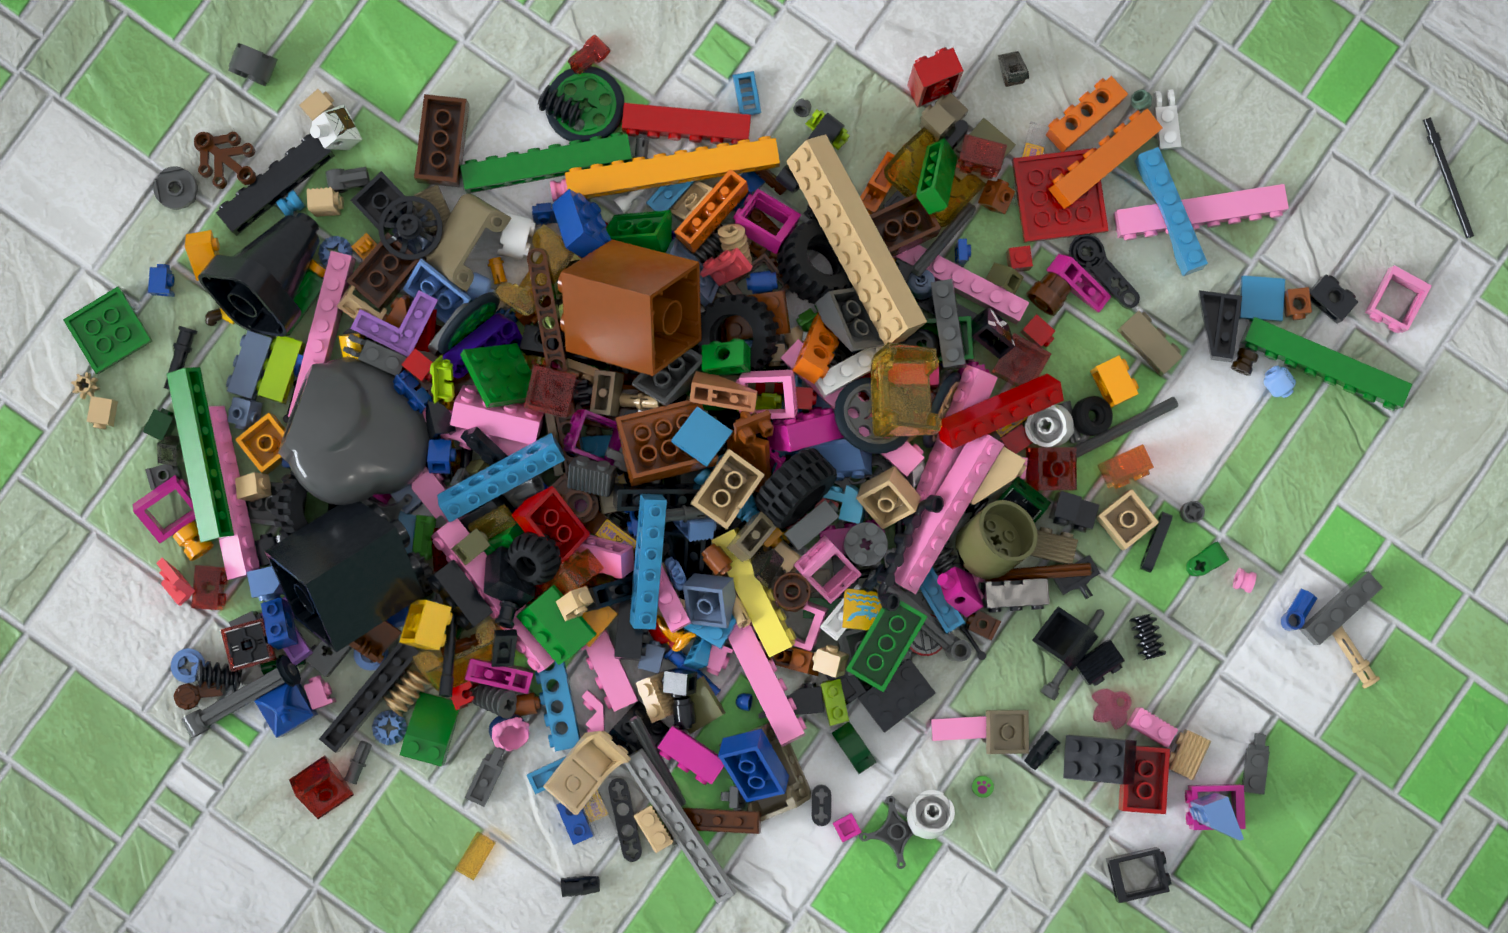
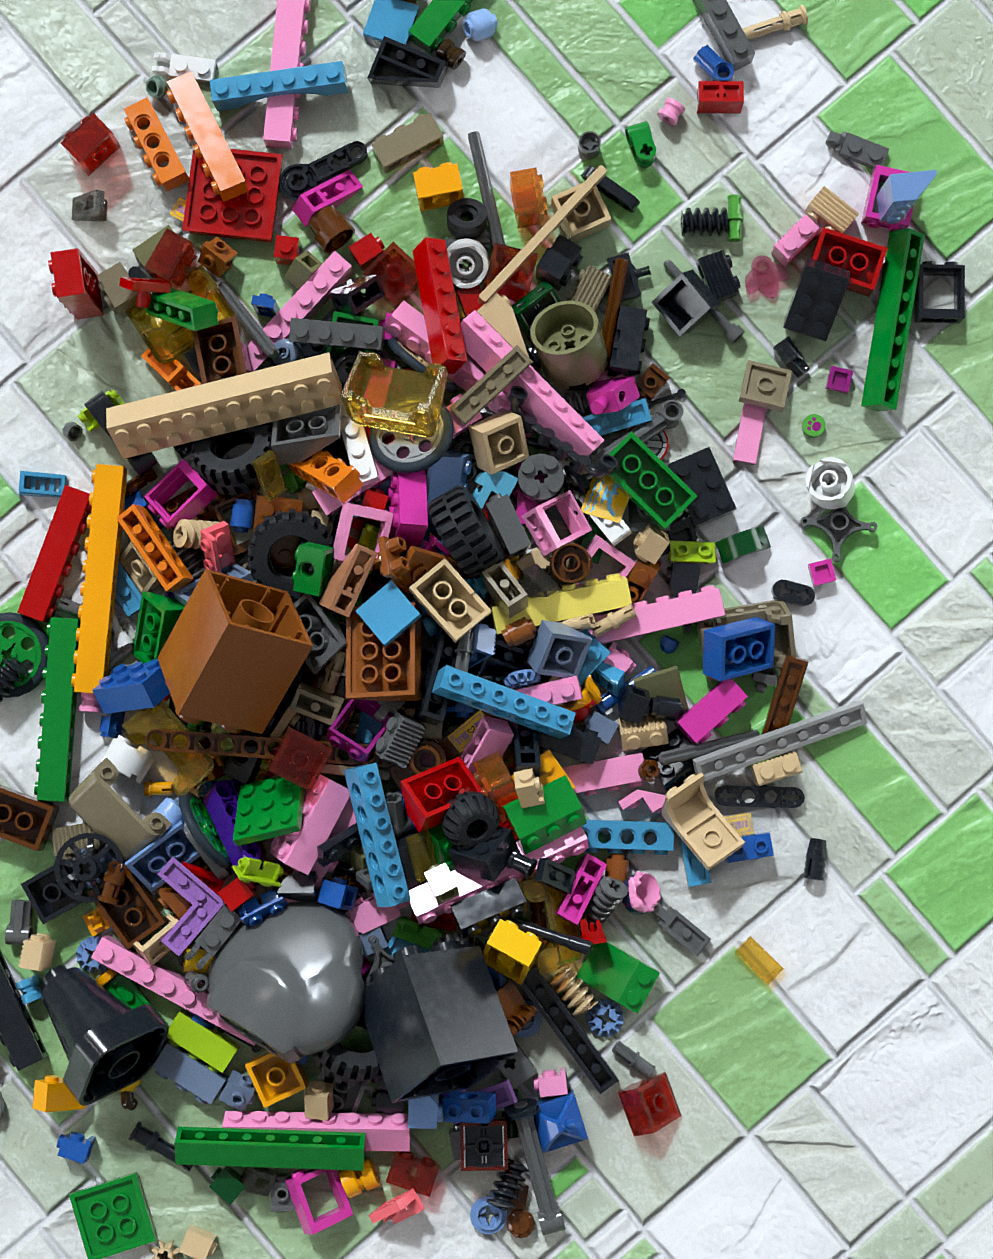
camera: 70 degrees left, 0 degrees up
none -> clear red brick [61,113,121,176]
none -> reddish brown piece [98,860,127,905]
none -> red tile [119,277,171,308]
none -> dark grey pin [184,971,208,993]
none -> clear yellow tile [252,450,287,502]
none -> dark tan tile [449,345,533,425]
none -> tan tile [478,165,607,306]
none -> tan pin [591,604,638,638]
none -> reddish brown plate [638,760,660,782]
none -> red hinge [697,81,744,114]
none -> bright green pin [727,194,743,242]
none -> magenta plate [825,365,853,394]
none -> green brick [861,228,925,412]

